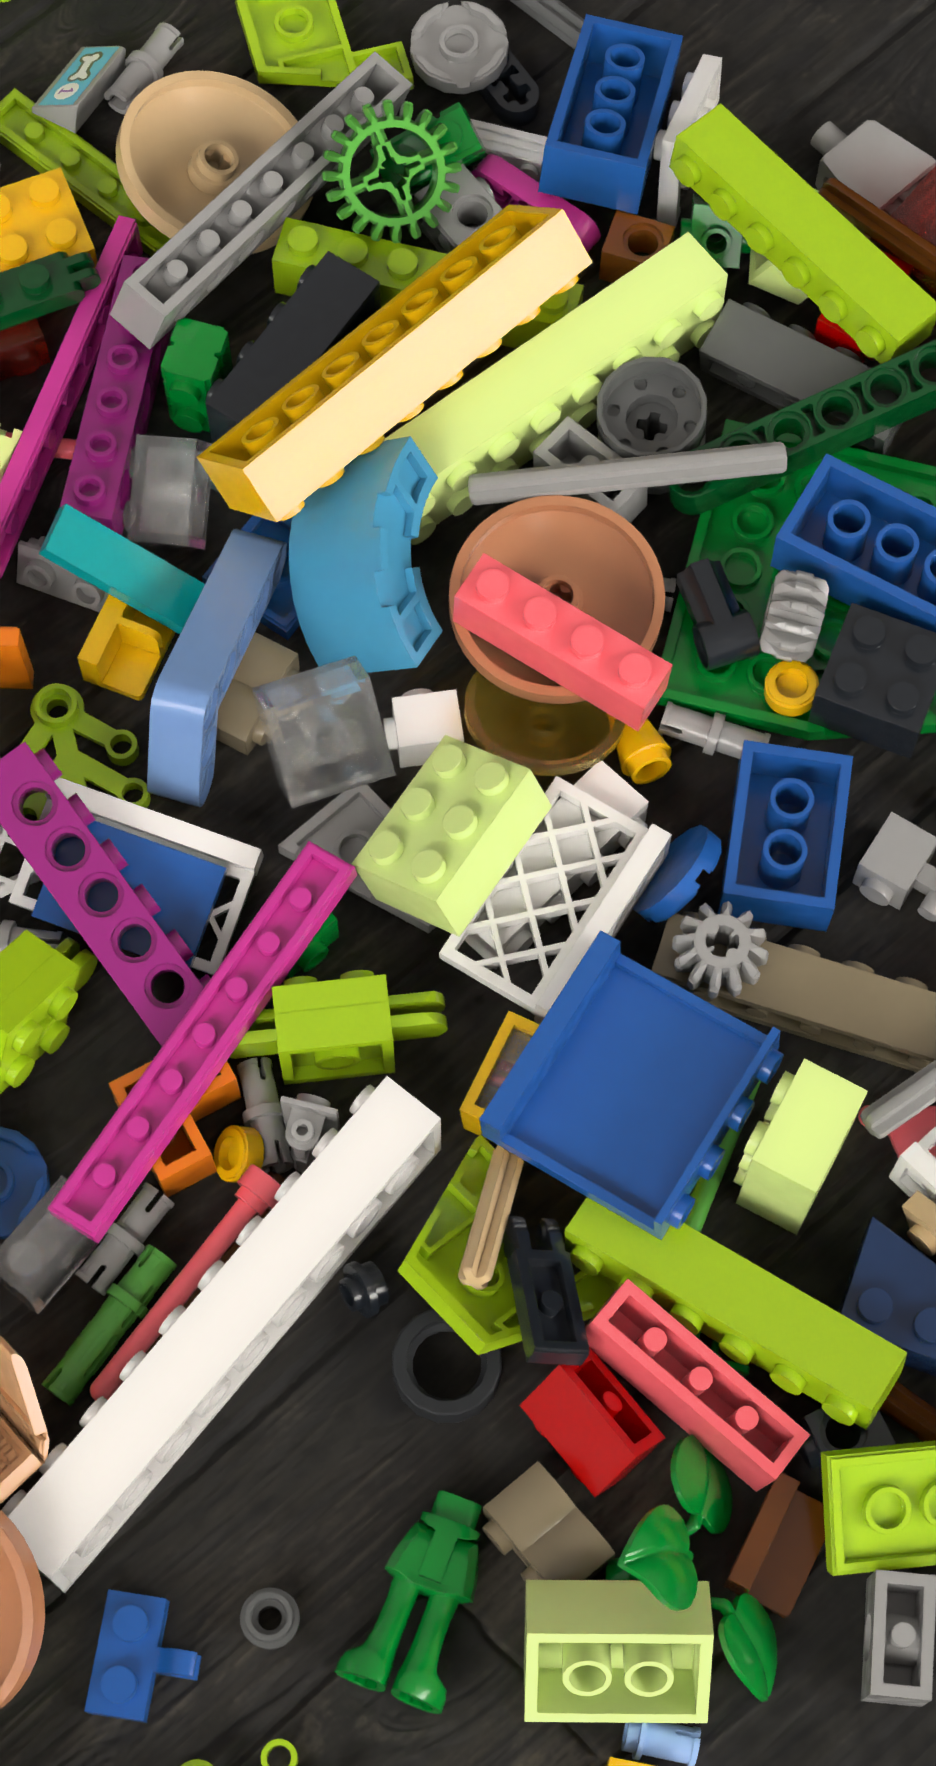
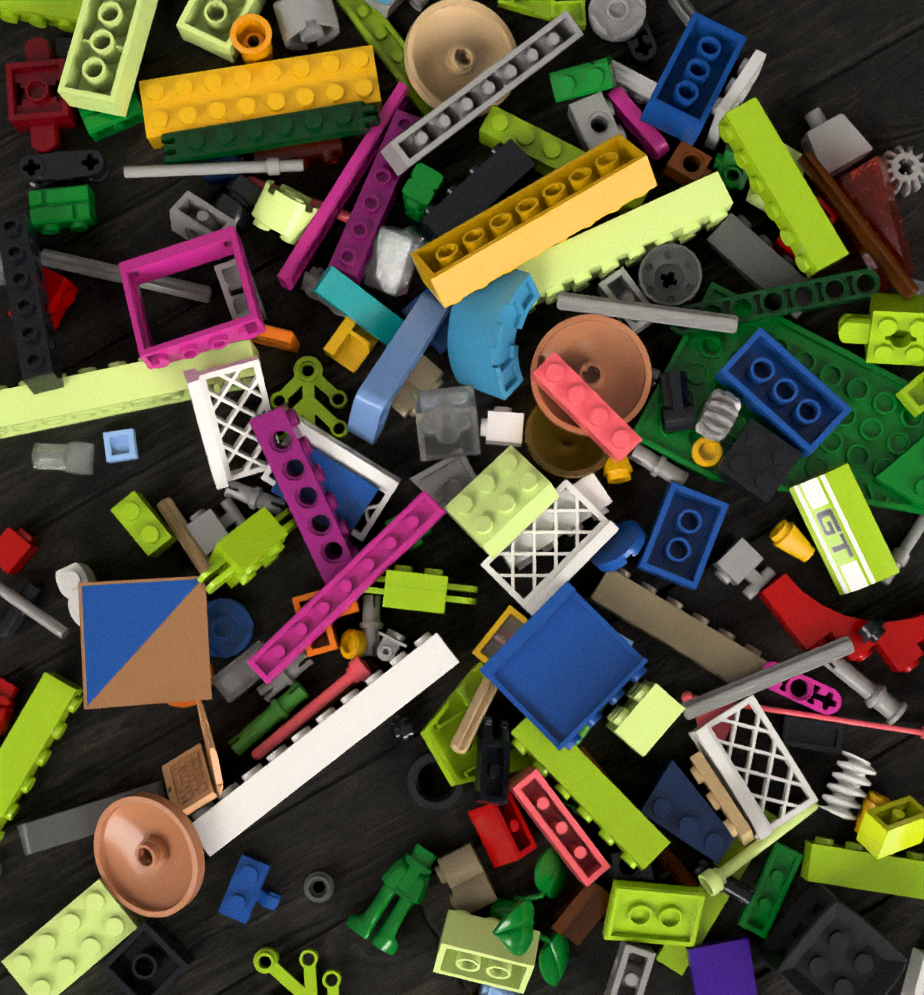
camera: 15 degrees right, 15 degrees up
bright green gear [321,99,462,243] -> none
light grey gear [672,901,769,1000] -> none

